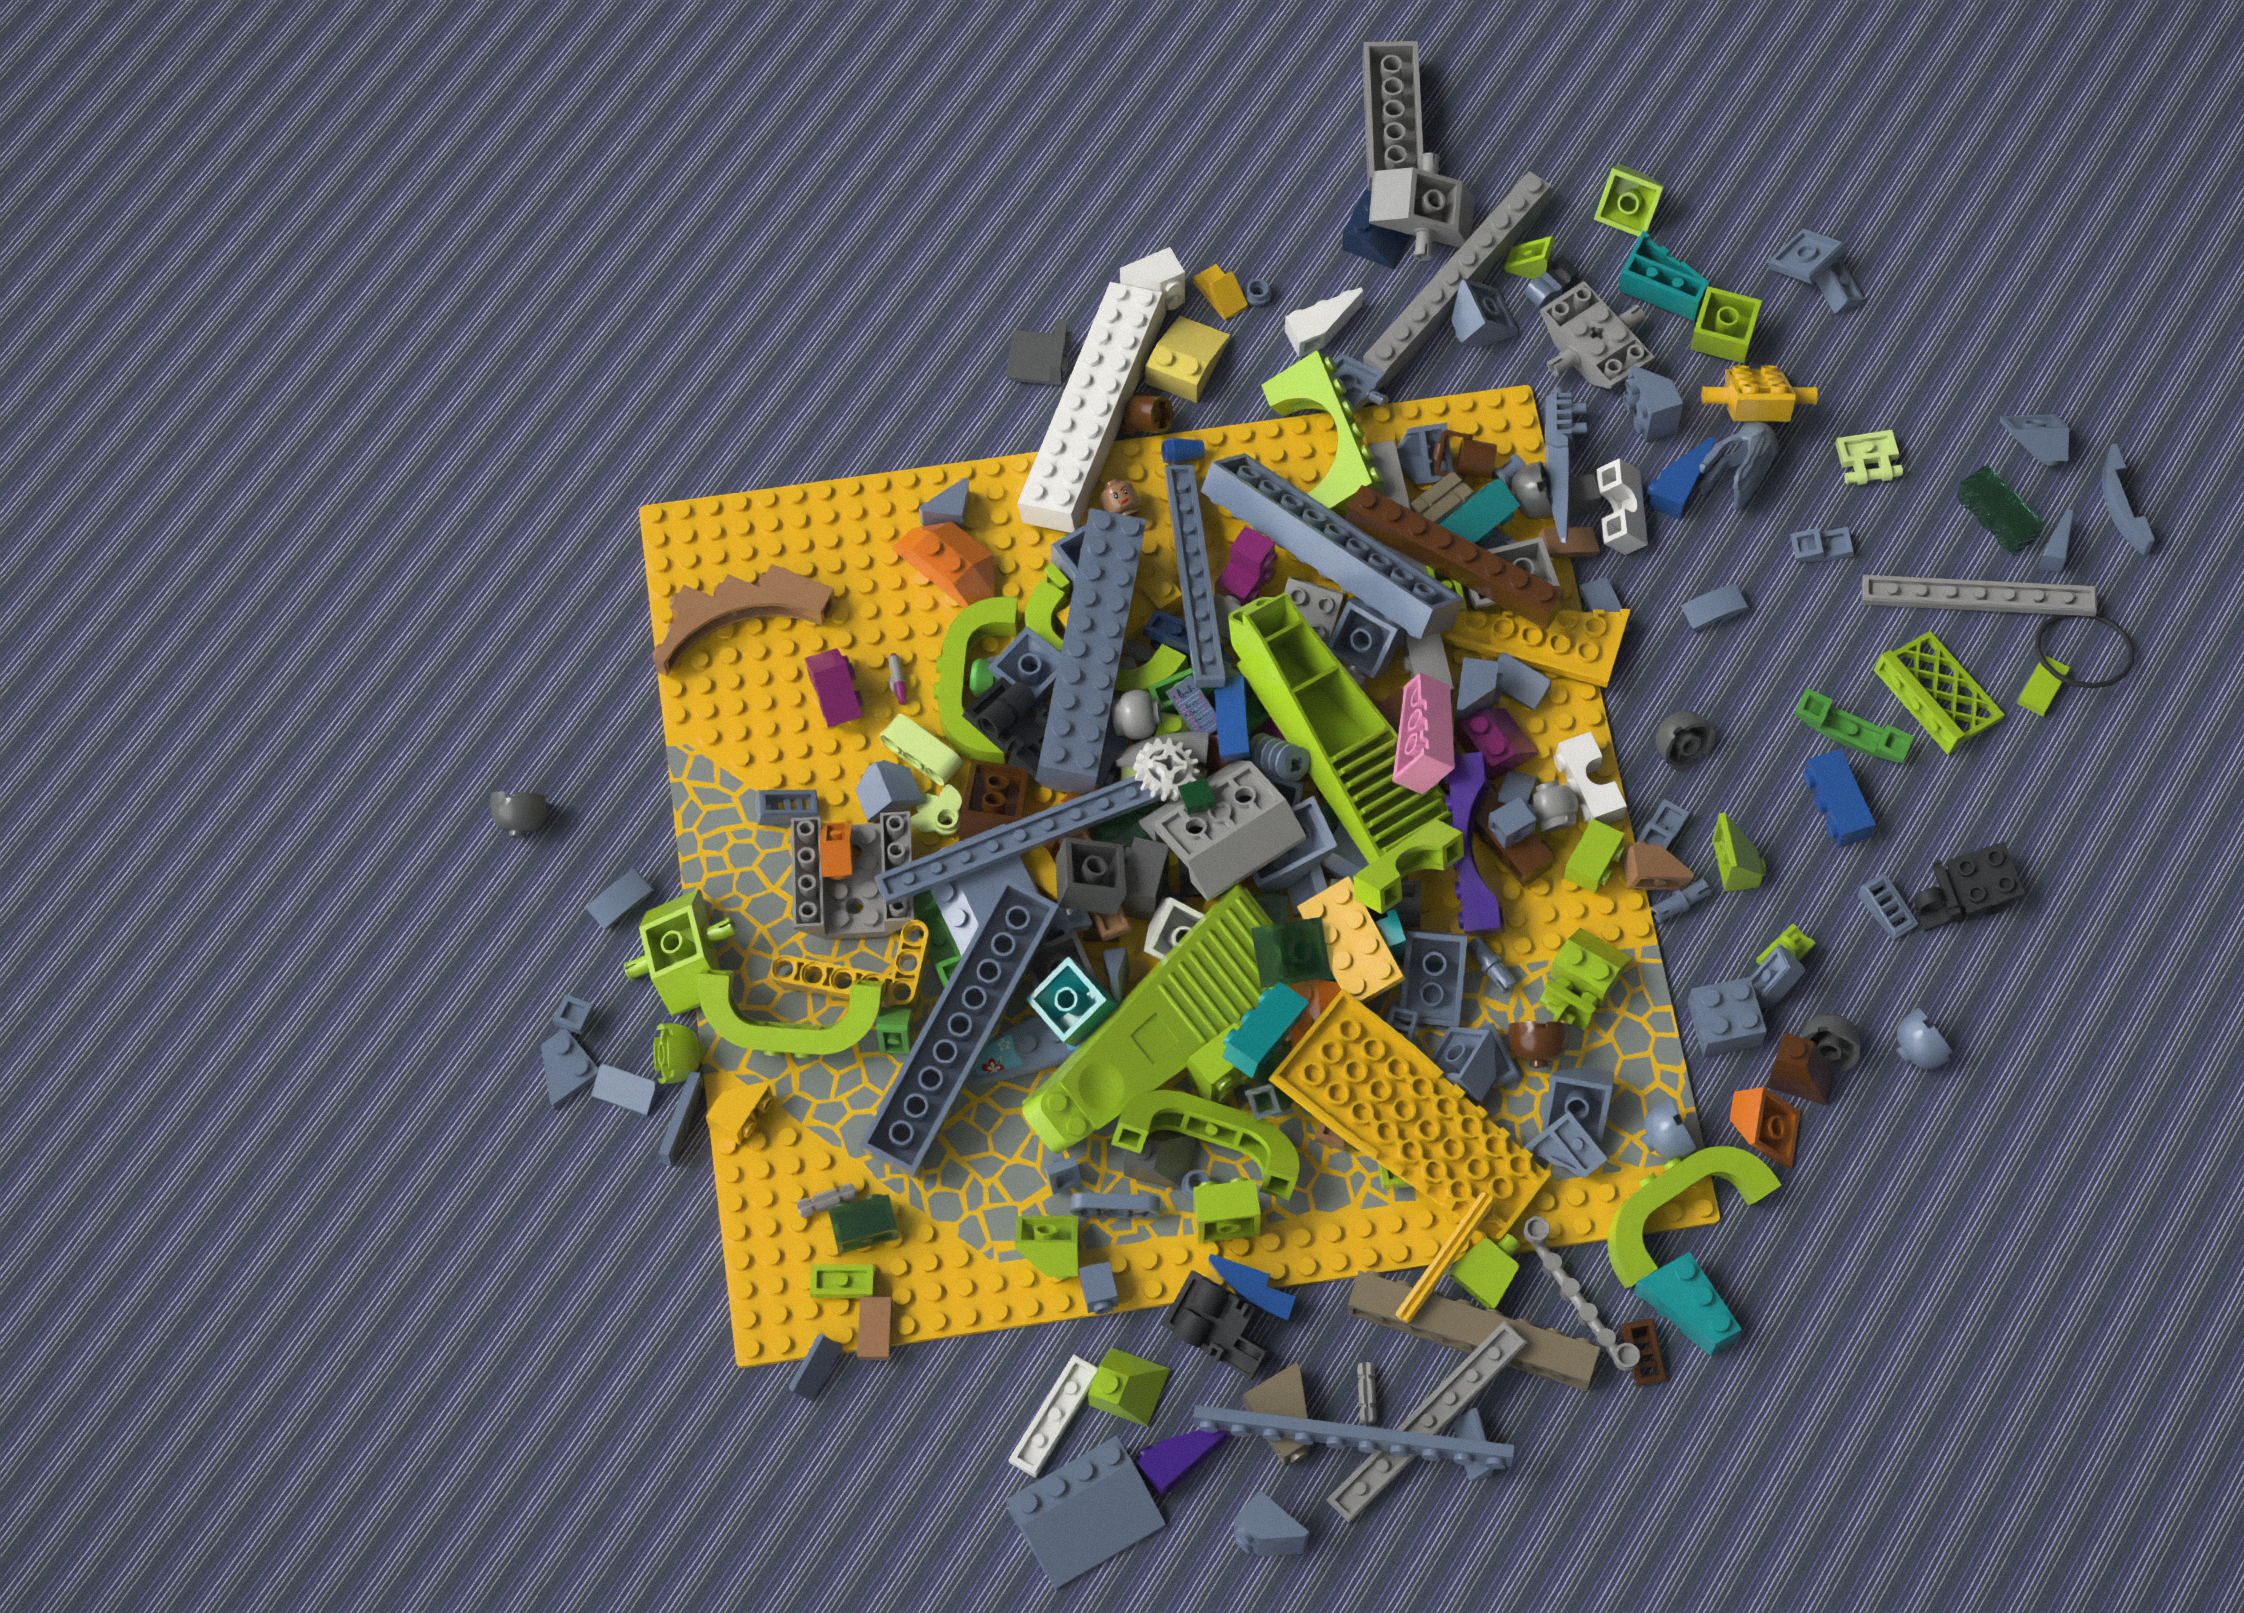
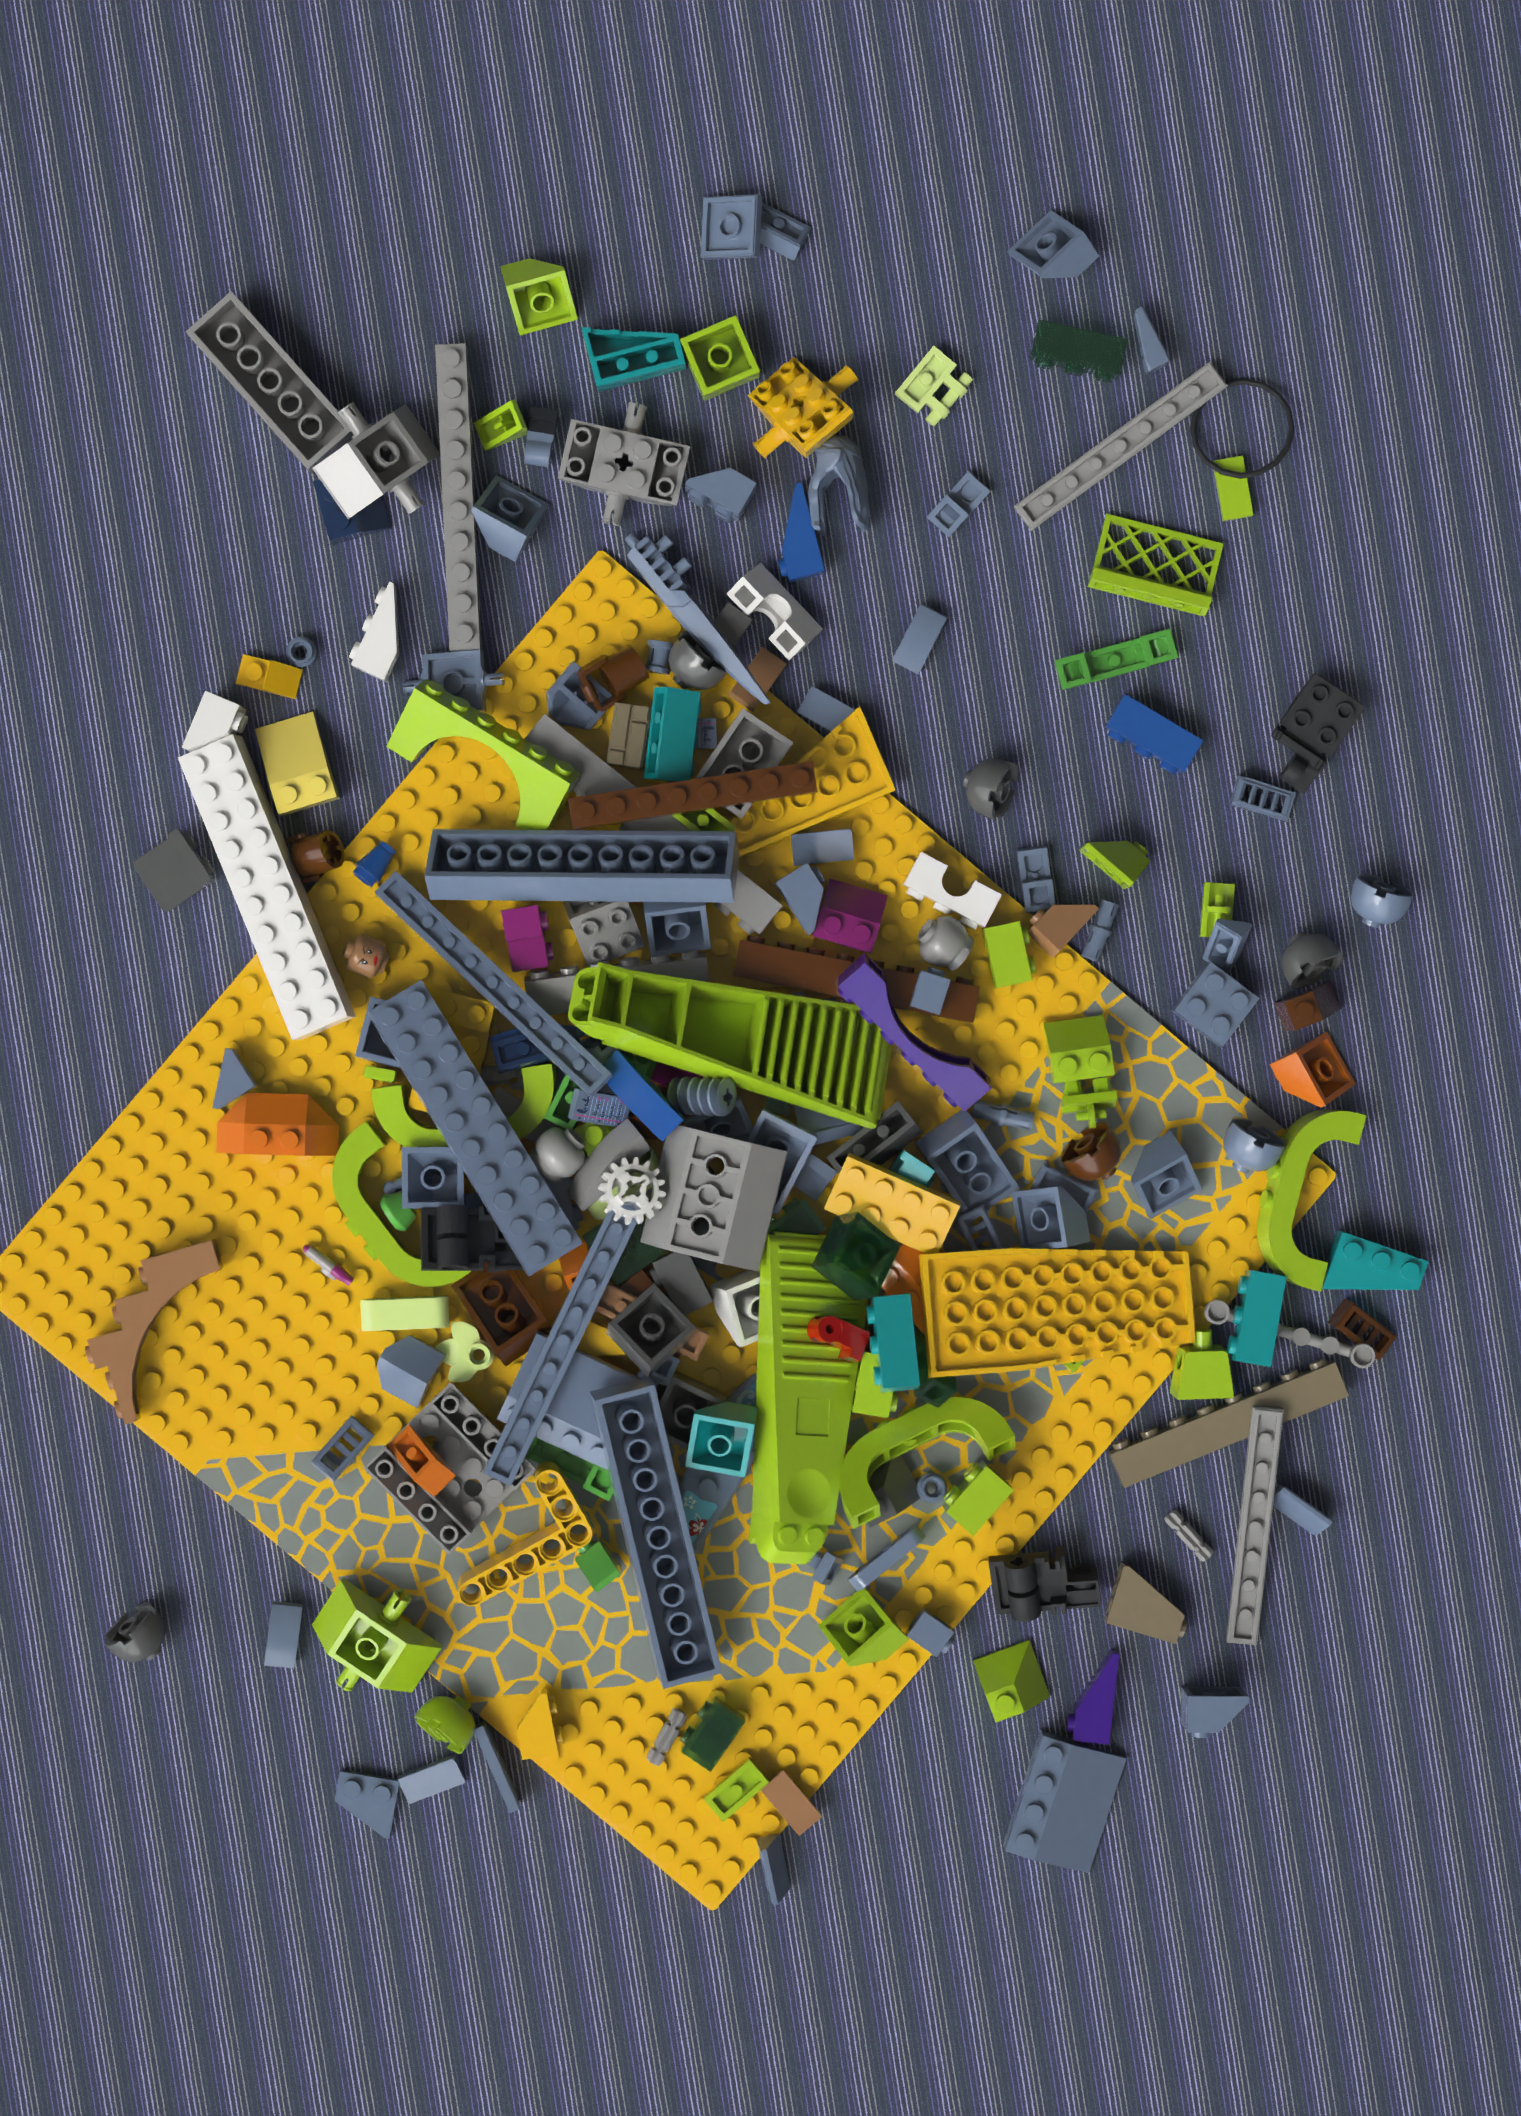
camera: 45 degrees left, 25 degrees up
sand blue tile [553,994,594,1035] -> none
lime arch [698,969,885,1058] -> none
magenta brick [804,648,864,727] -> none
white tile [1009,1354,1098,1478] -> none
sand blue slope [1103,947,1130,1003] -> none
dark green tile [1178,778,1216,815] -> none
sand blue plate [1193,1405,1514,1469] -> none
blue slope [1207,1254,1296,1321] -> none
lime arch [1353,819,1464,914] -> none
bright pink wedge [1392,672,1455,795] -> none
yellow axle [1396,1192,1495,1324] -> none
sand blue slope [1497,769,1538,804] -> none
sand blue wing [1523,1110,1609,1178] -> none
sand blue slope [2102,443,2155,555] -> none
none -> red leg [807,1316,870,1362]
none -> teal brick [1227,1270,1287,1367]

